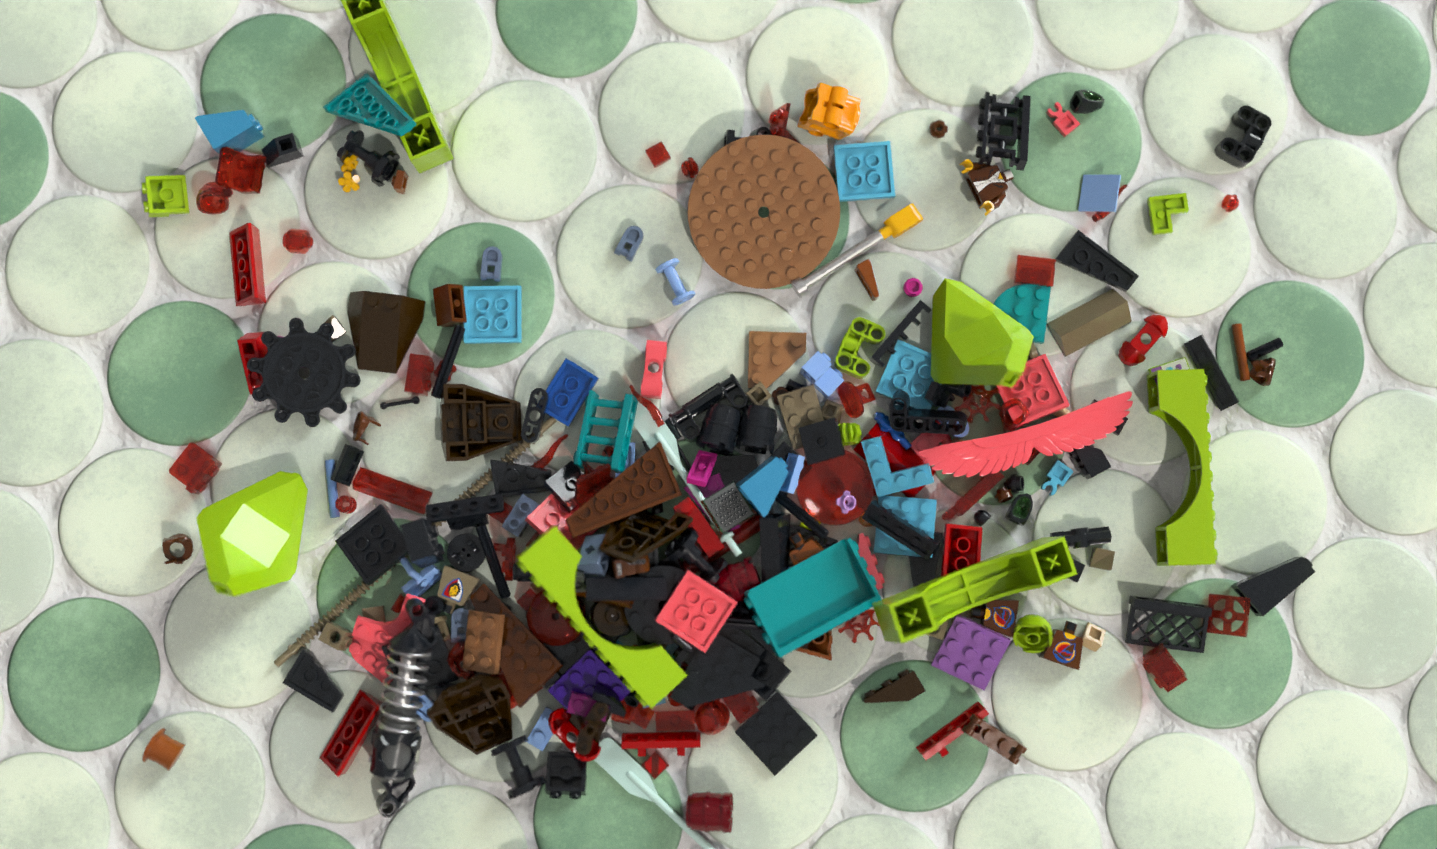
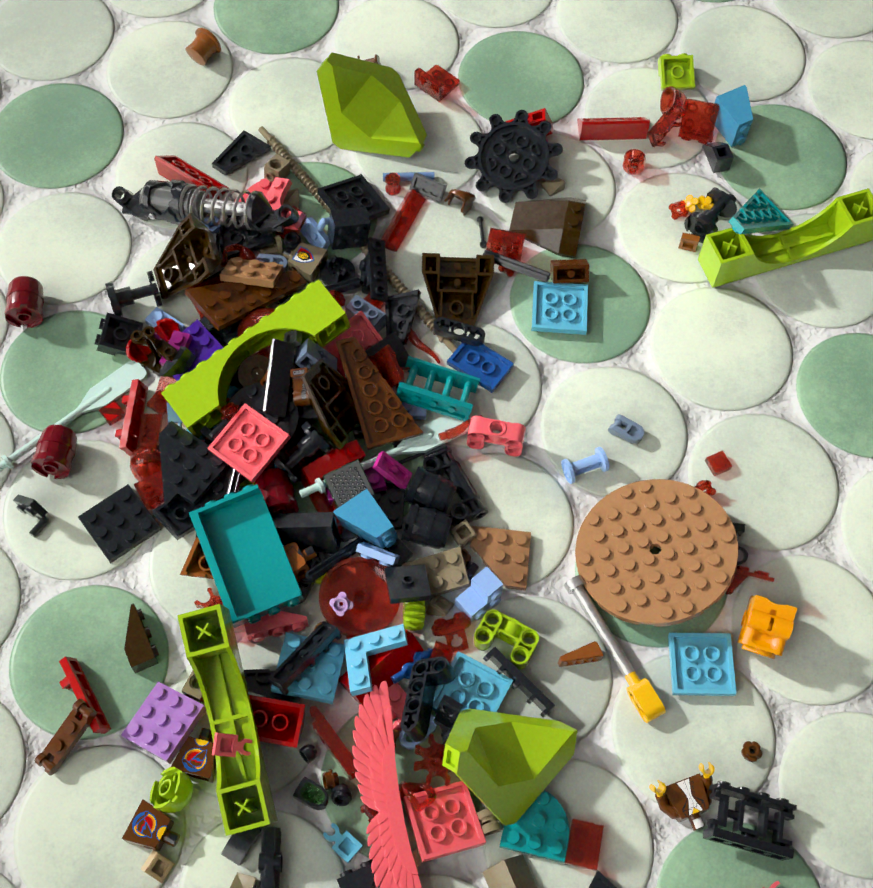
camera: 95 degrees right, 20 degrees down
sand blue plate [481,246,502,282] -> none
dark pink plate [903,278,923,297] -> none
none -> black plate [13,494,49,538]
none -> coral plate [212,733,252,757]
none -> clear red plate [220,402,240,420]
none -> clear red tile [429,640,455,663]
none -> clear red hinge [647,112,682,147]
none -> clear red plate [669,200,688,220]

